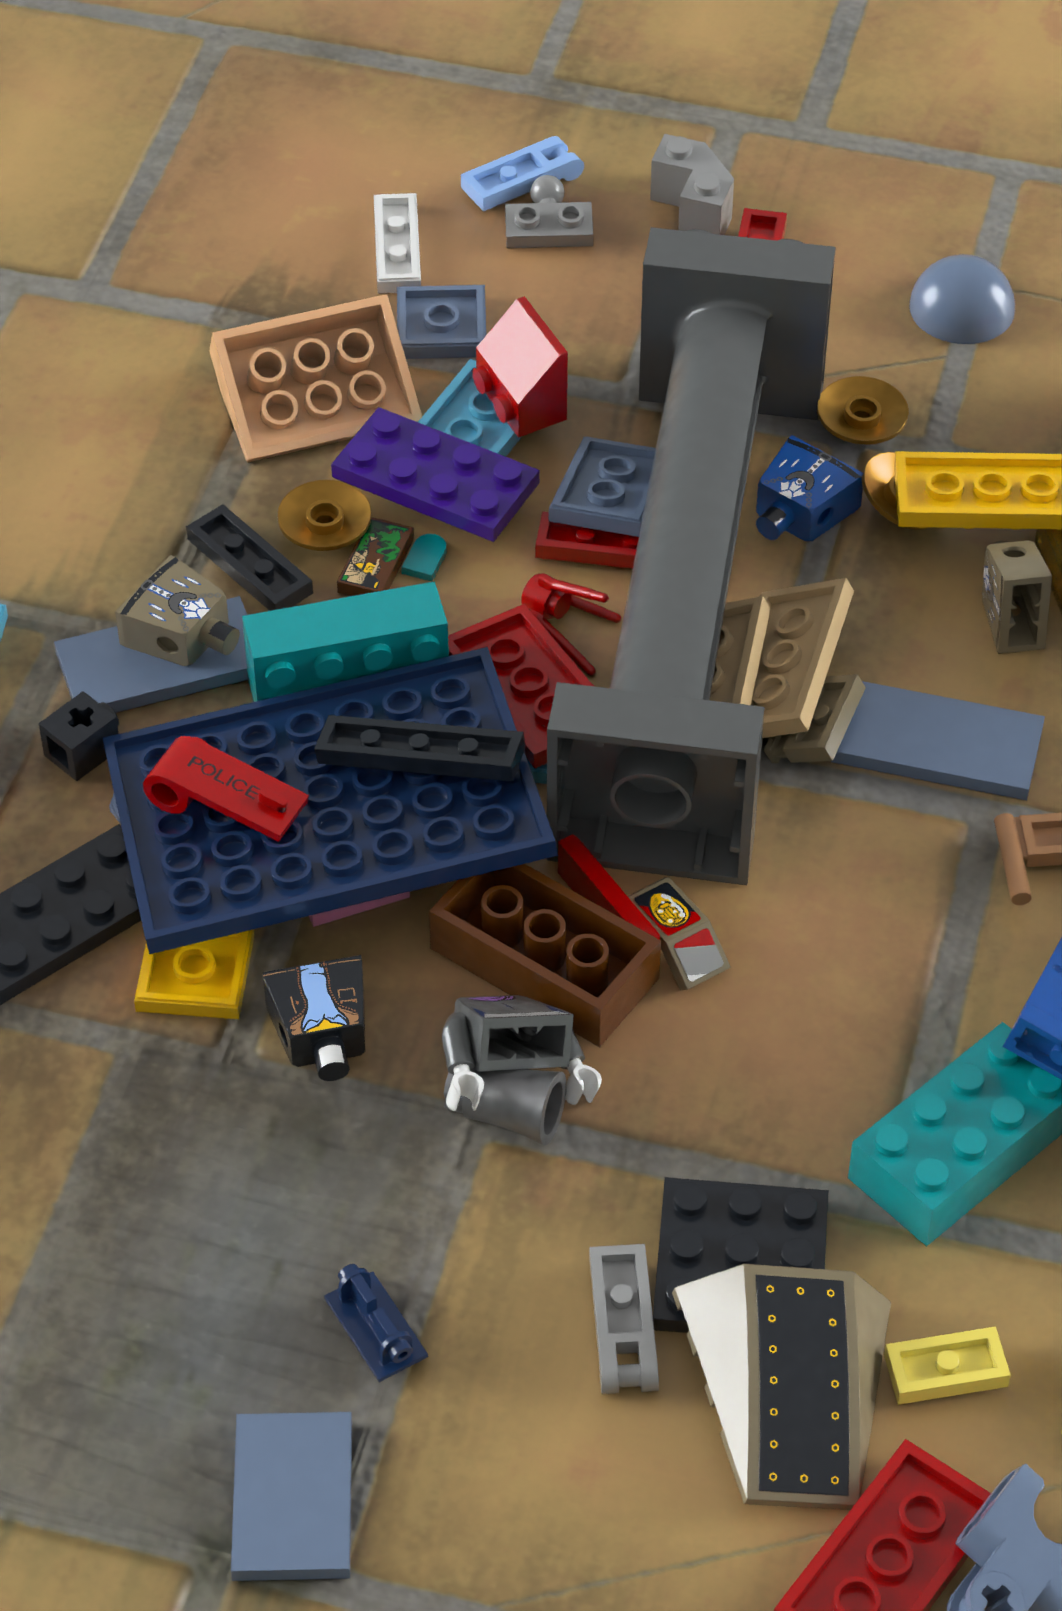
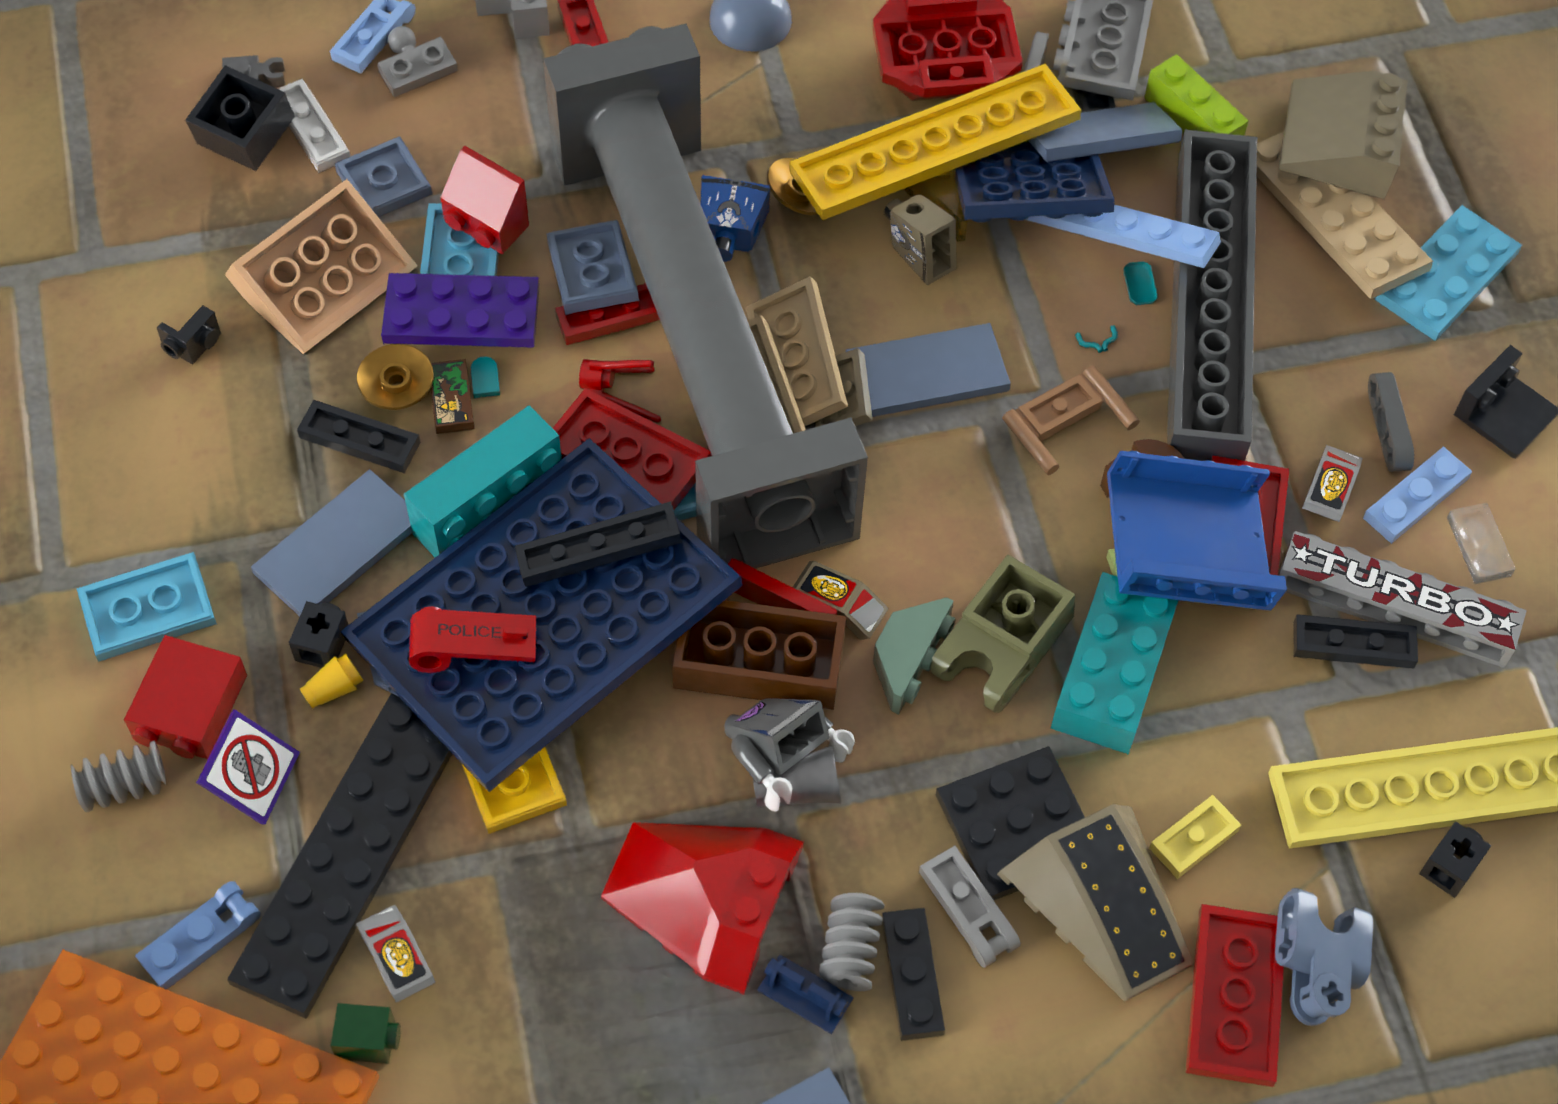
camera: 30 degrees left, 10 degrees up
dark tan torso [115,555,240,666] -> none
torso [262,955,366,1081] -> none
pearl gold dish [817,376,909,445] -> none
none -> black bracket [156,305,221,365]
none -> black brick [185,65,295,171]
none -> flat silver plate [222,55,285,87]
none -> yellow cone [300,654,364,709]
none -> red wedge [601,822,804,995]
none -> light grey piece [819,893,885,991]
none -> sand green slope [873,597,956,715]
none -> black plate [882,908,945,1041]
none -> olive brick [931,554,1075,713]

